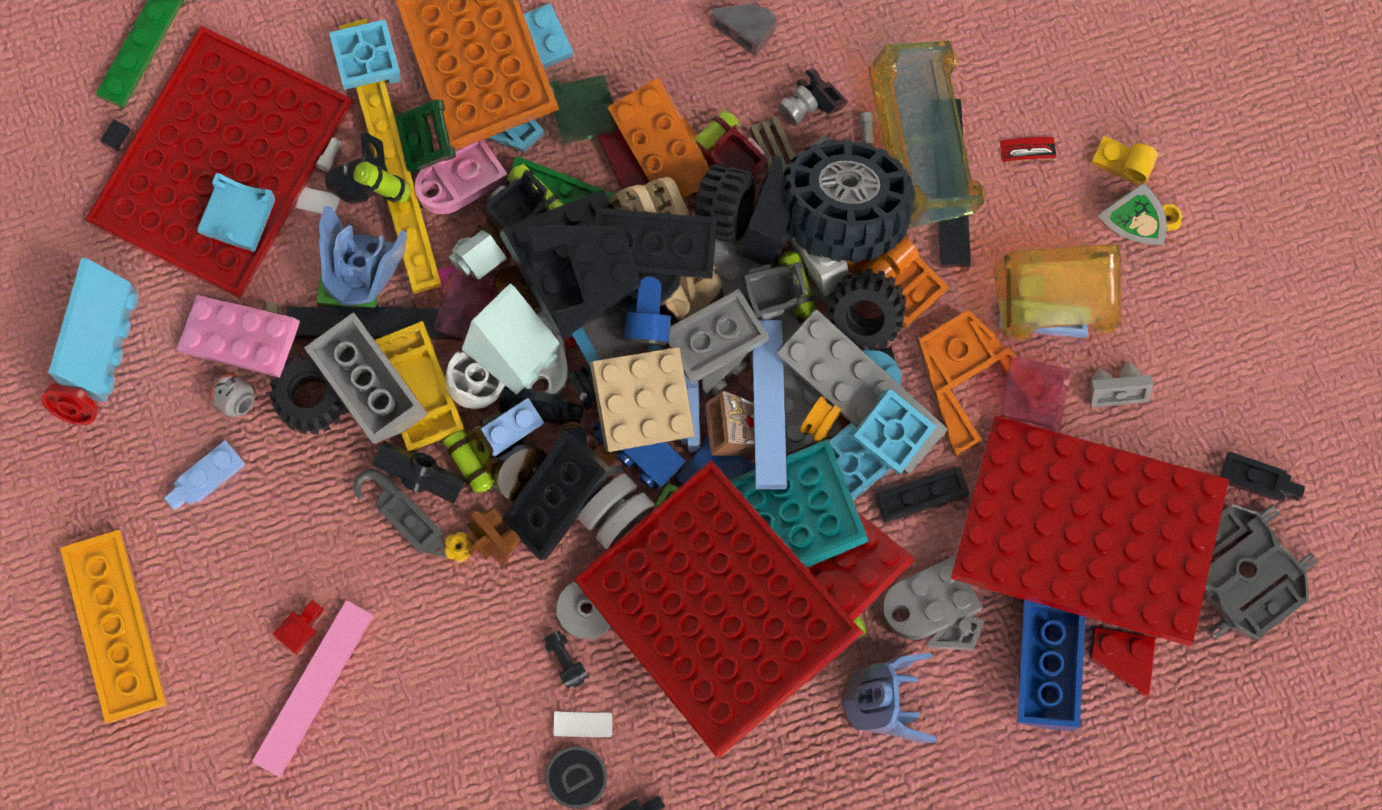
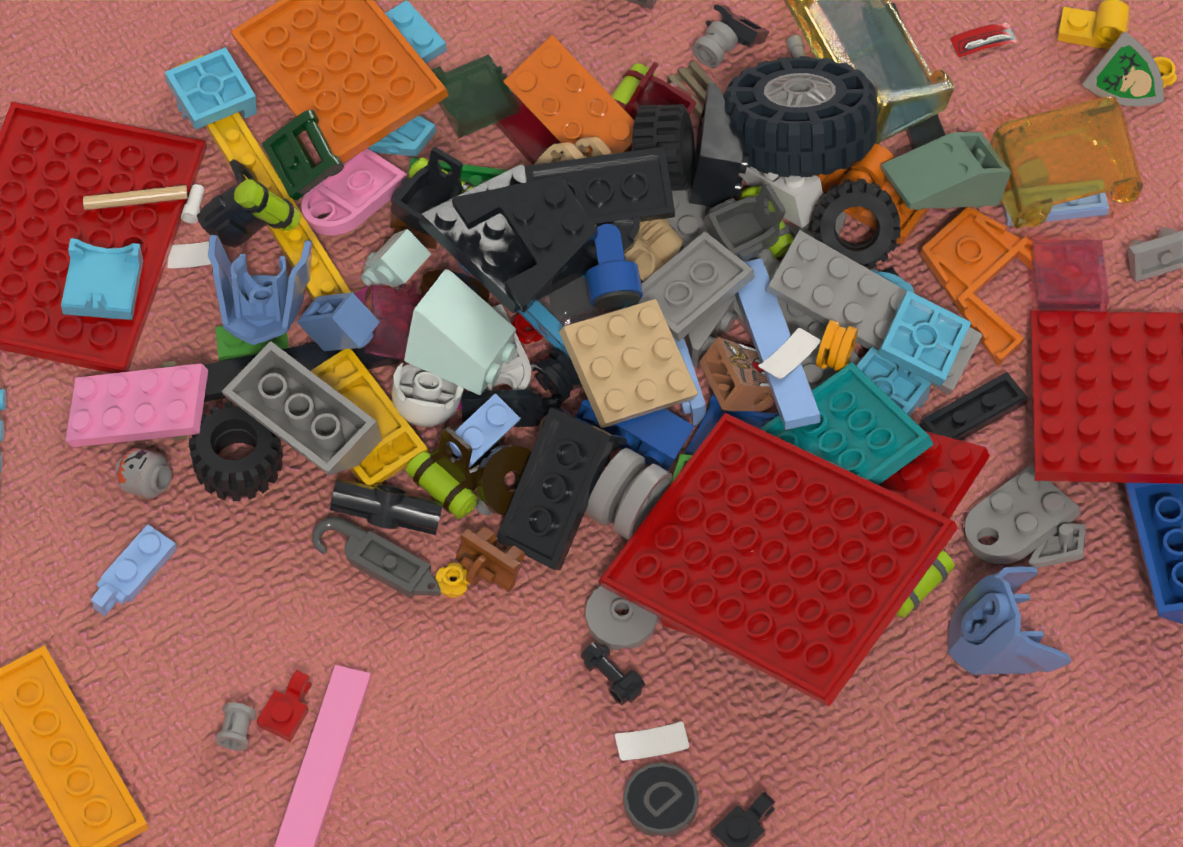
camera: 10 degrees left, 15 degrees down
none -> tan bar [83,185,188,210]
none -> light grey bush [215,703,256,751]
none -> medium blue brick [297,292,380,351]
none -> white sticker [758,328,820,379]
none -> sand green slope [880,132,1011,210]

